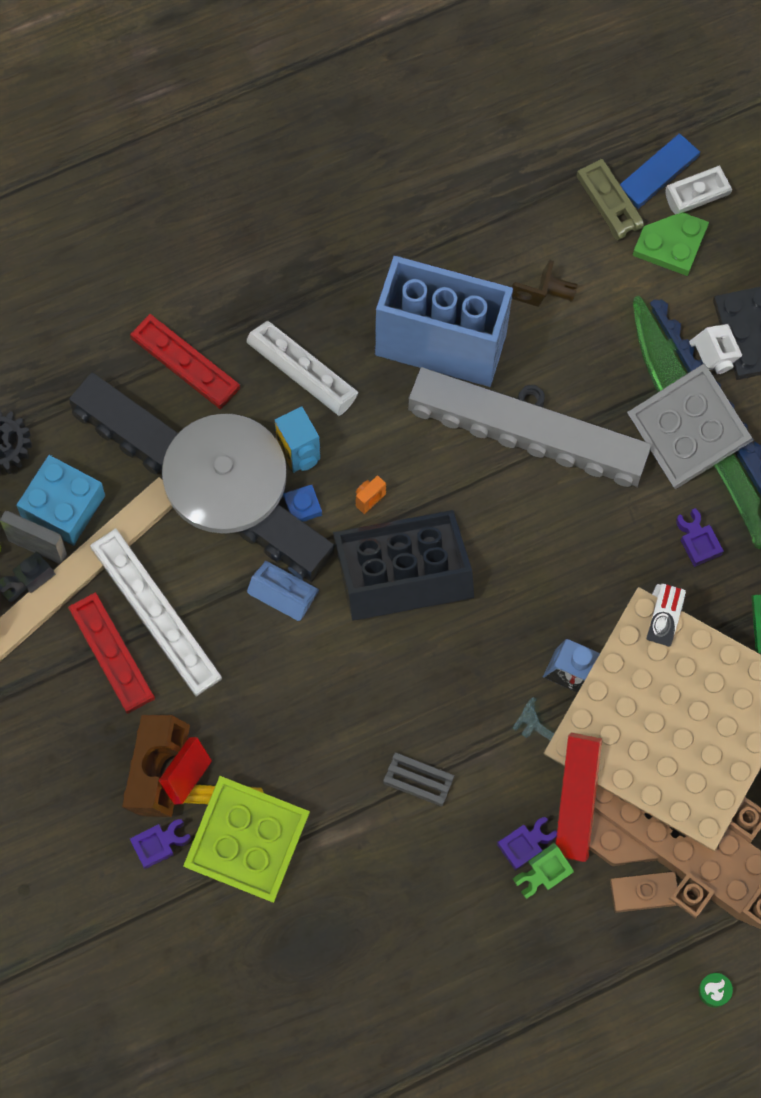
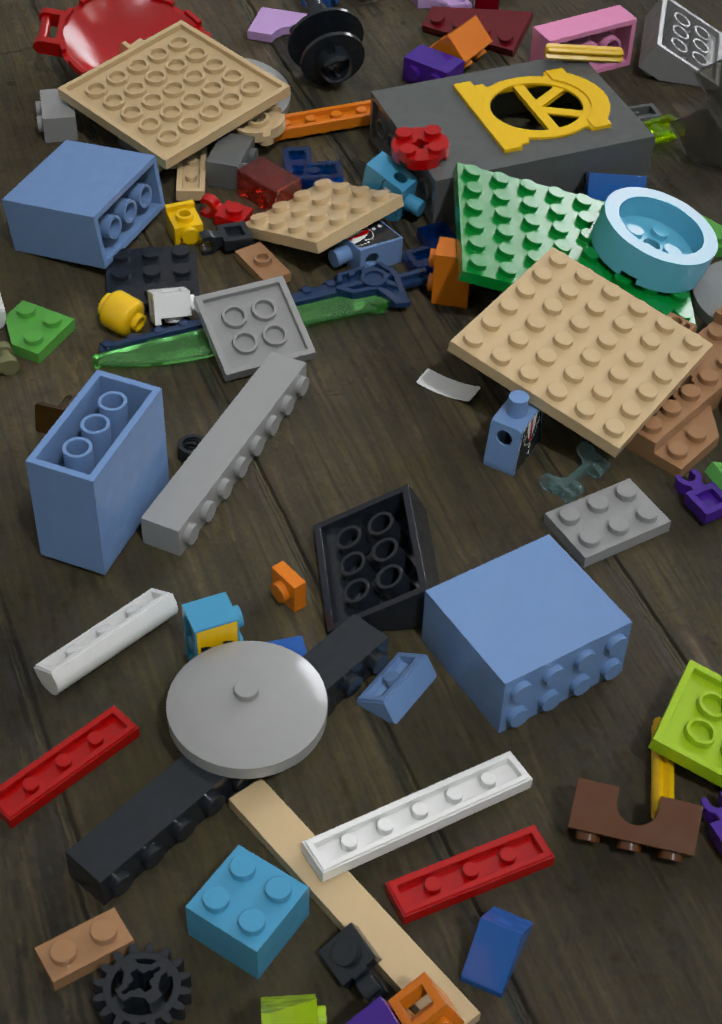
camera: 85 degrees left, 25 degrees down
dark grey tile [0,511,68,564] -> none
red tile [159,737,212,805] -> none
dark grey tile [383,752,454,807] -> none
red tile [556,732,602,862] -> none
sticker [646,584,686,647] -> none
dark purple plate [676,508,723,567] -> none
none -> medium nougat plate [34,907,134,991]
none -> yellow head [98,290,146,337]
none -> medium blue brick [421,534,632,733]
none -> blue slope [460,906,534,998]
none -> light grey plate [543,478,671,568]

